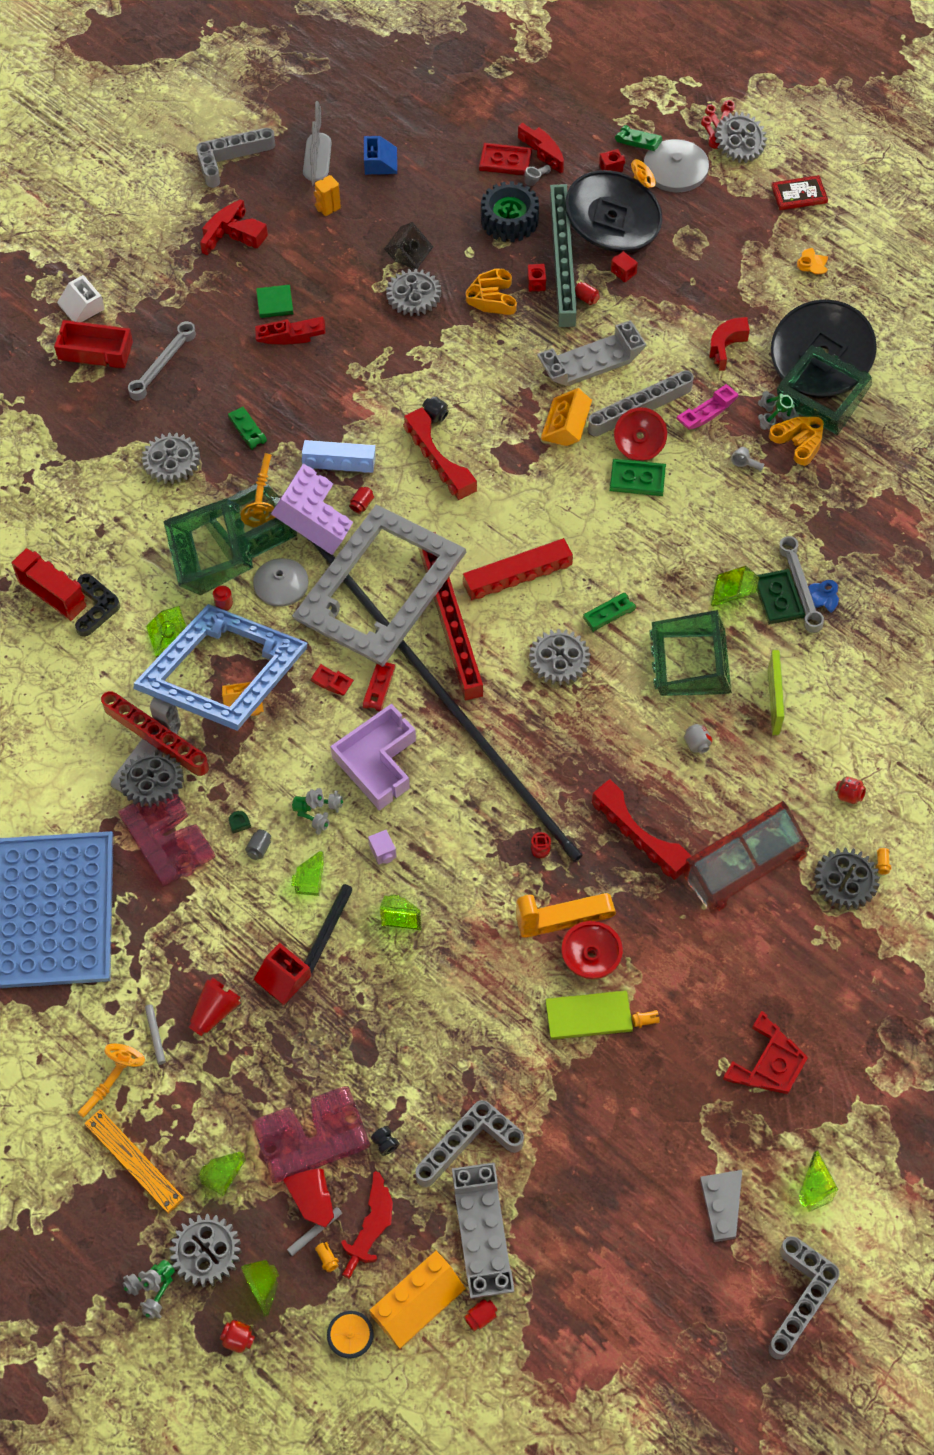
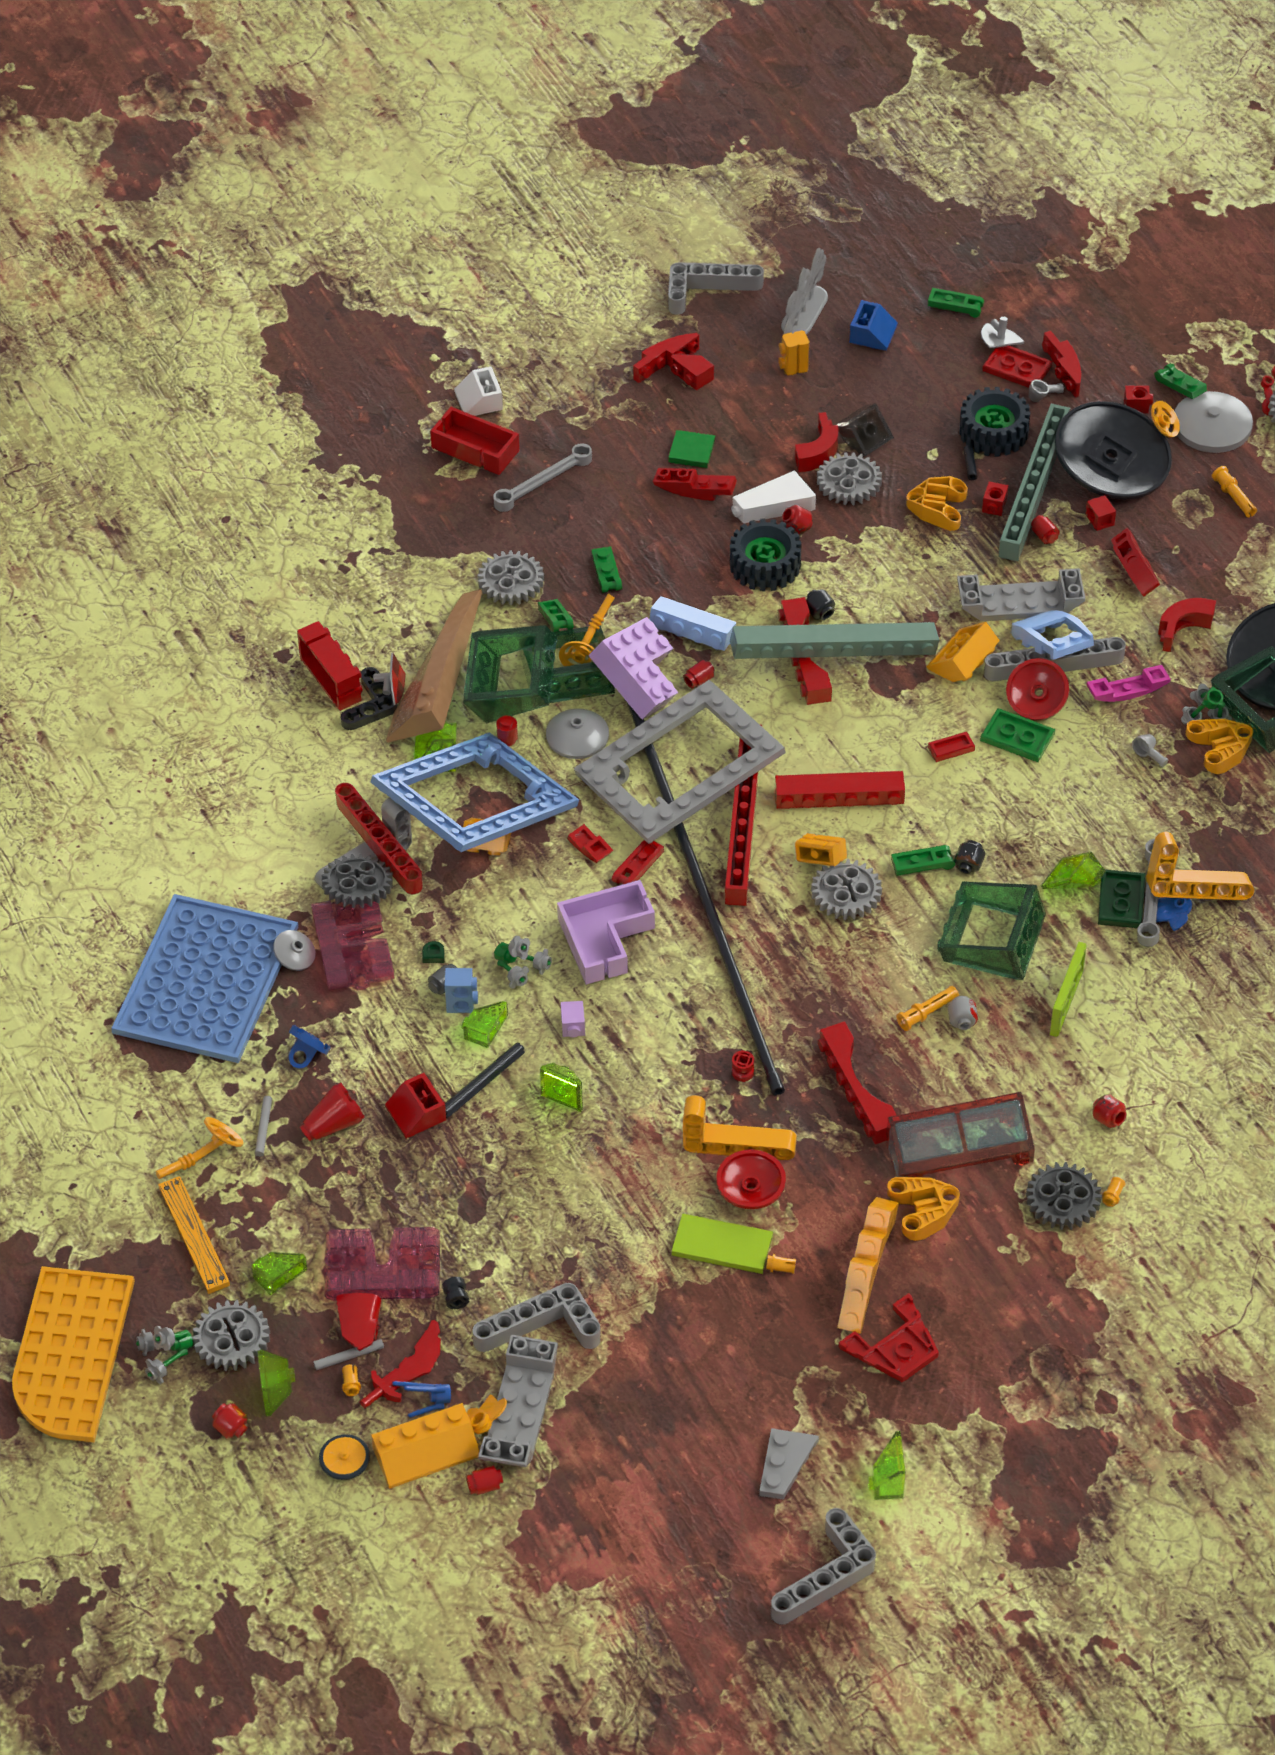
camera: 20 degrees right, 10 degrees down
none -> light orange plate [12,1266,135,1443]
none -> light grey dish [273,930,315,971]
none -> blue tile [288,1025,331,1068]
none -> shield [373,653,406,705]
none -> medium nougat wedge [386,589,482,743]
none -> blue plant [392,1381,451,1418]
none -> medium blue brick [445,968,478,1013]
none -> light orange plate [467,1394,507,1434]
none -> green plate [538,599,574,632]
none -> black wheel [730,519,801,591]
none -> sand green brick [730,622,939,659]
none -> white slope [731,470,816,523]
none -> red head [782,505,812,535]
none -> red arch [794,412,838,473]
none -> light orange brick [795,833,847,866]
none -> light orange arch [837,1197,899,1333]
none -> light orange connector [887,1177,960,1241]
none -> light orange pin [896,986,959,1031]
none -> green plate [928,288,985,318]
none -> red tile [928,731,975,762]
none -> black head [954,840,986,874]
none -> black piece [963,445,978,481]
none -> light grey shield [981,317,1024,348]
none -> light blue slope [1011,610,1094,660]
none -> red slope [1111,528,1160,596]
none -> light orange beam [1146,832,1254,900]
none -> light orange pin [1212,466,1257,518]

